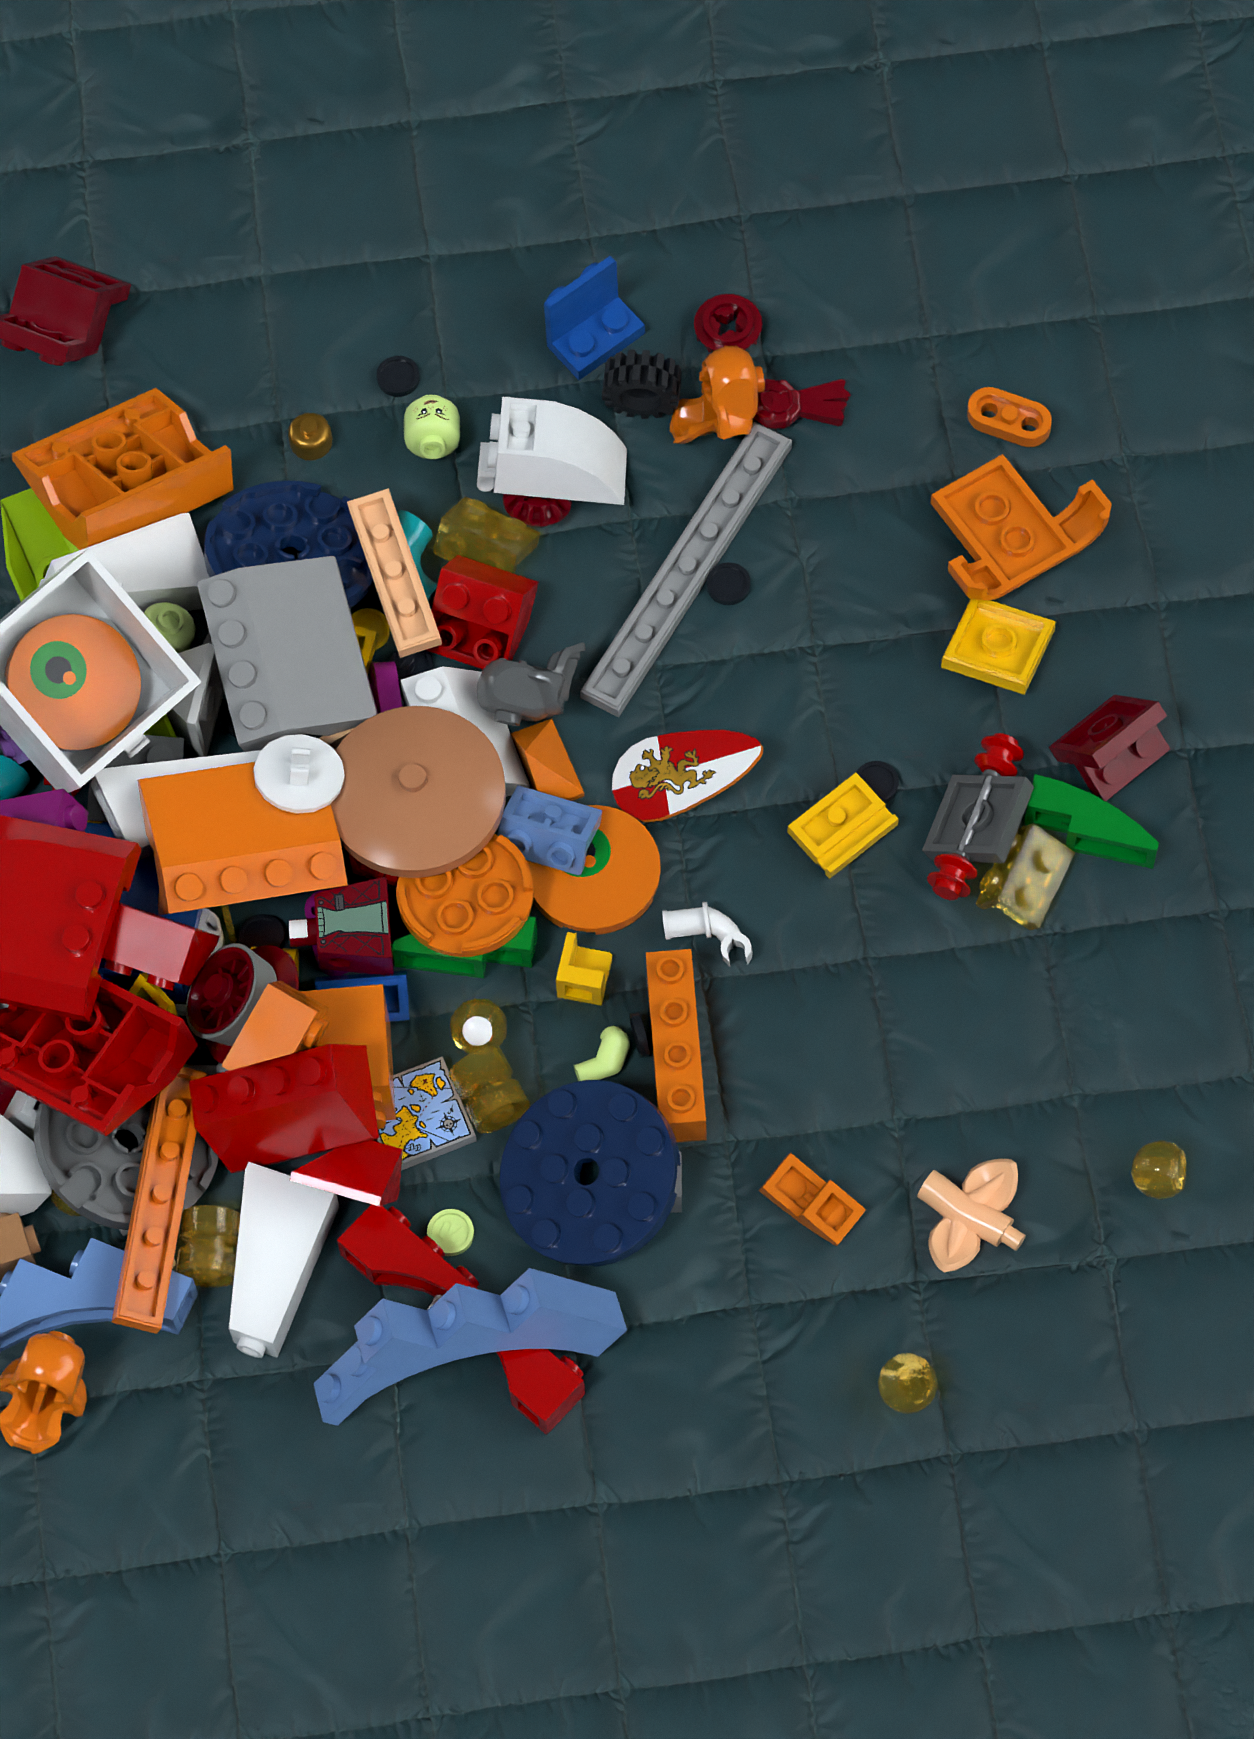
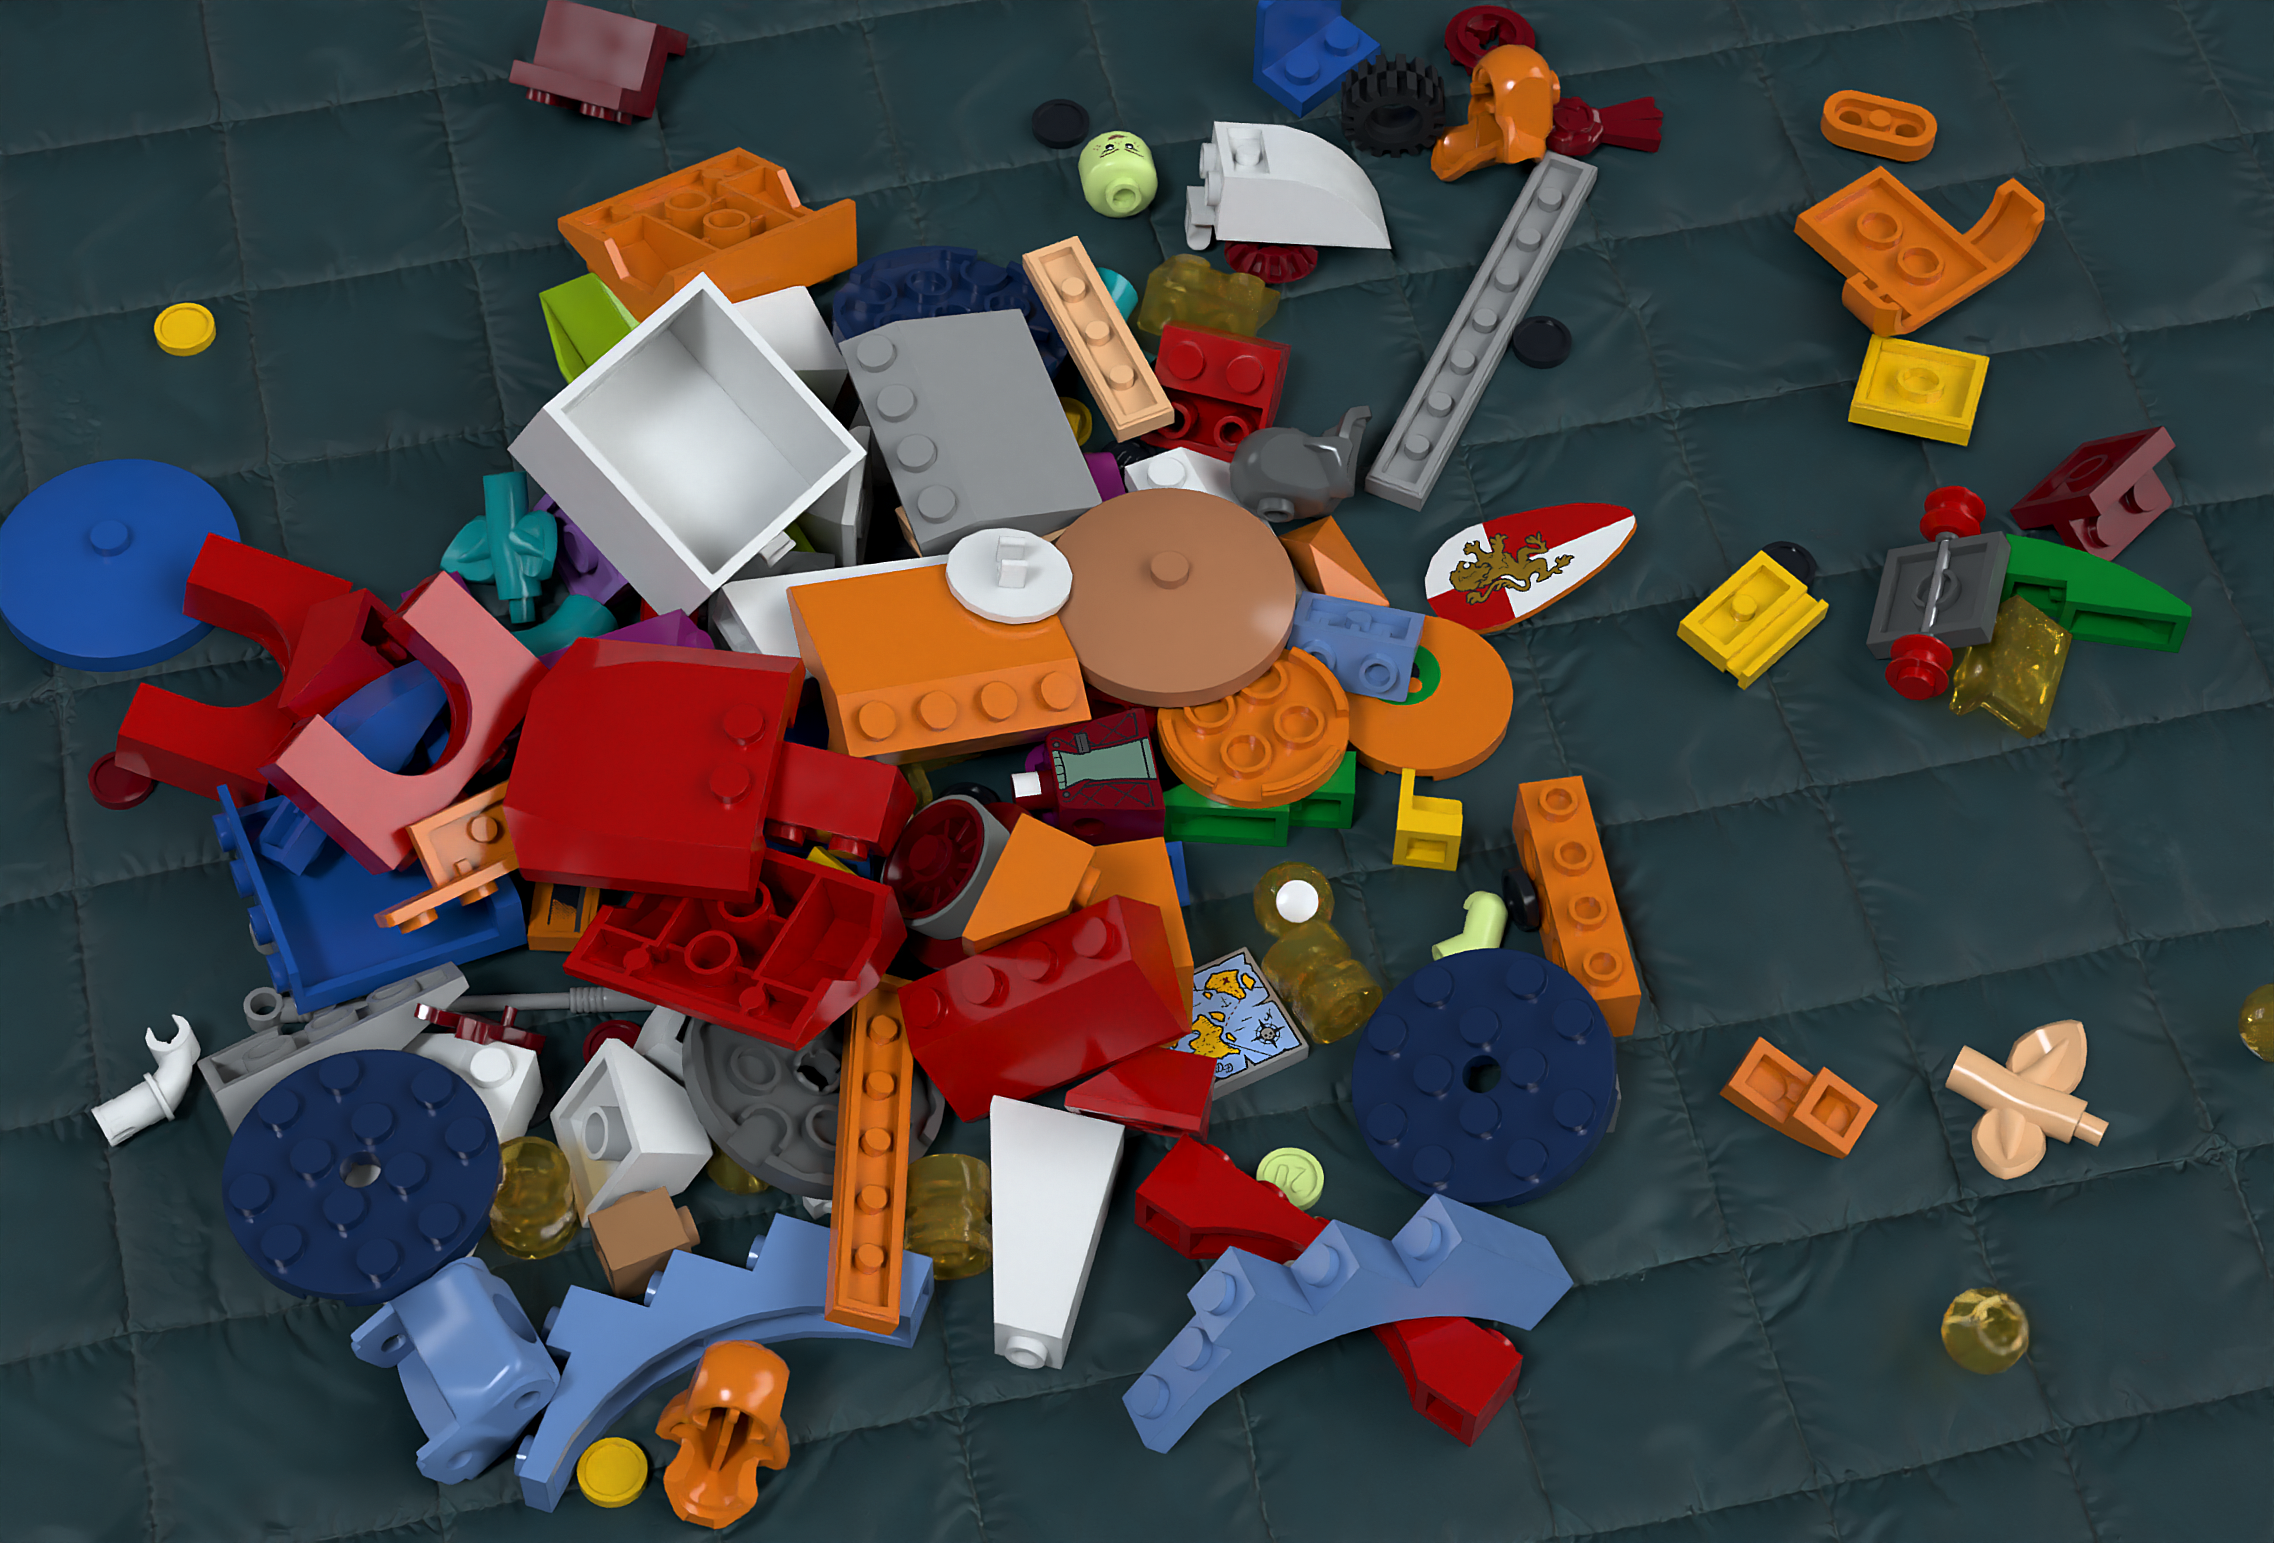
camera: 10 degrees left, 10 degrees down
orange tile [4,614,141,751] -> none
pearl gold piece [288,413,332,460] -> none
white piece [662,902,753,967] -> none

